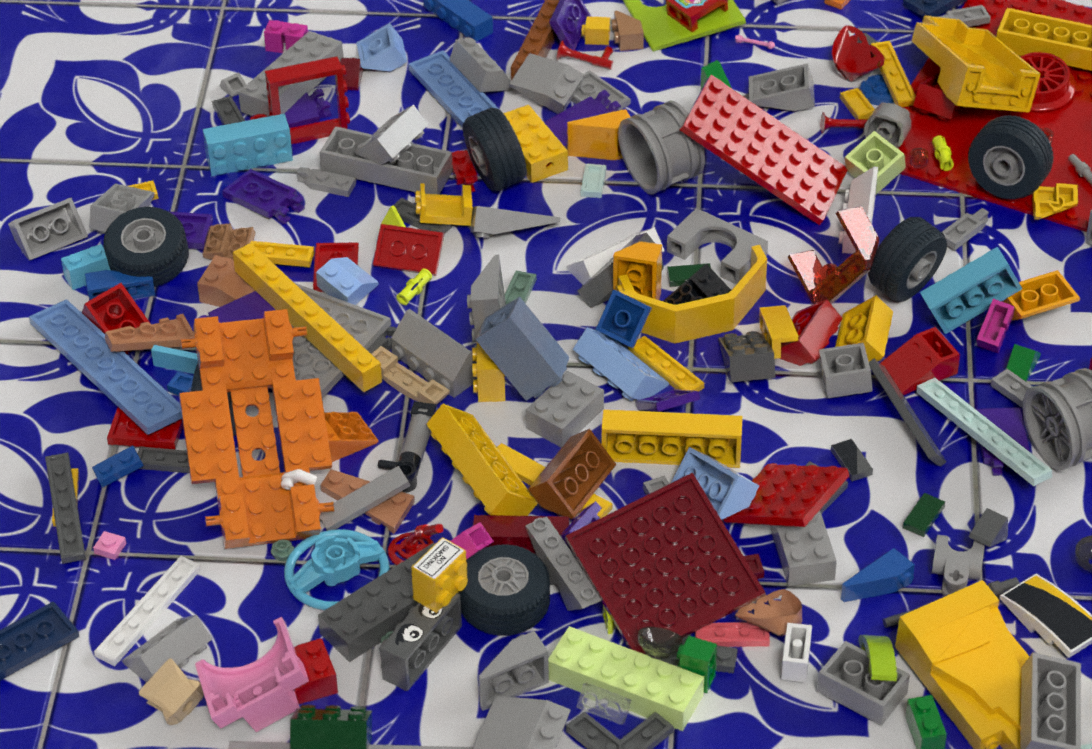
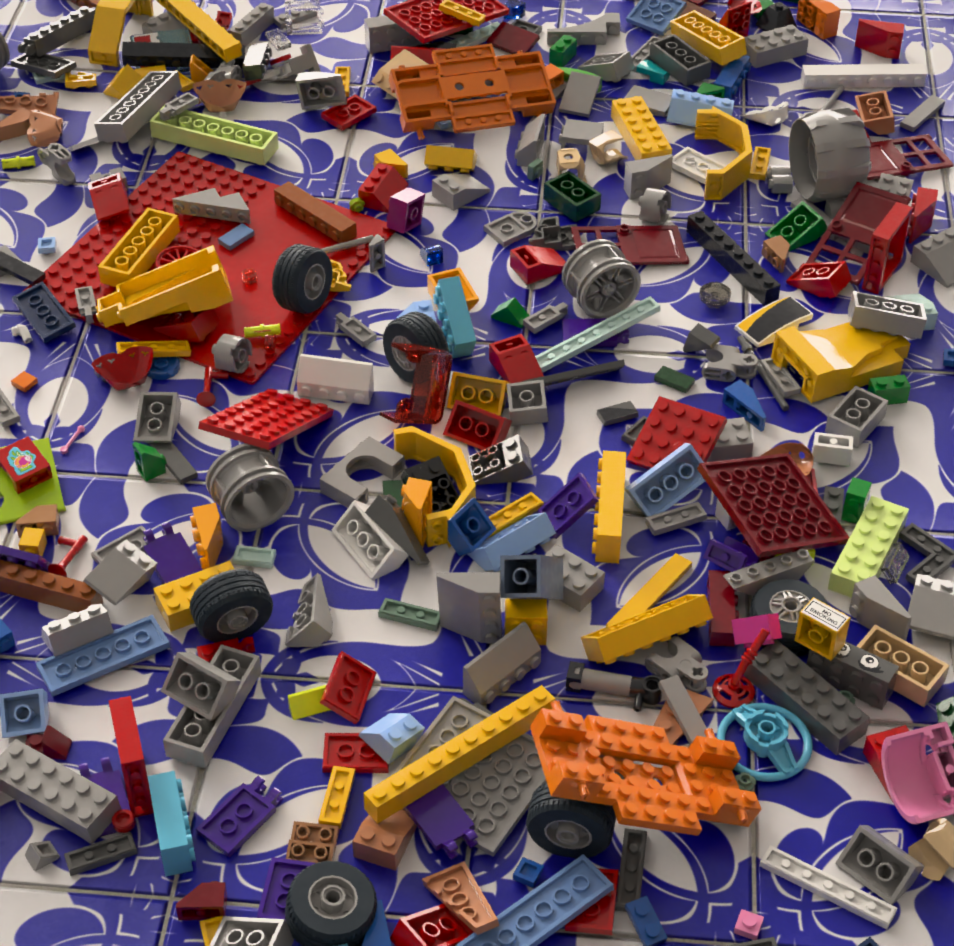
camera: 90 degrees left, 0 degrees up
medium azure tile [151,345,198,374] -> none
white arm [281,469,317,490] -> none
light grey hinge [297,167,356,197] -> none
tan slope [372,346,450,405] -> none
dark grey tile [393,198,452,234] -> none
neon yellow pin [396,269,432,305] -> none
yellow panel [415,183,473,226] -> none
dark orange slope [528,428,617,519] -> none
clear smoke piece [637,627,683,659] -> none
yellow panel [759,305,798,359] -> none
yellow tile [840,88,875,120] -> none
yellowish green brick [845,131,906,194] -> none
lime slope [858,635,897,681] -> none
dark pink piece [977,299,1014,353] -> none
none -> dark red slope [176,881,227,920]
none -> light grey piece [645,636,708,693]
none -> tan brick [857,624,950,707]

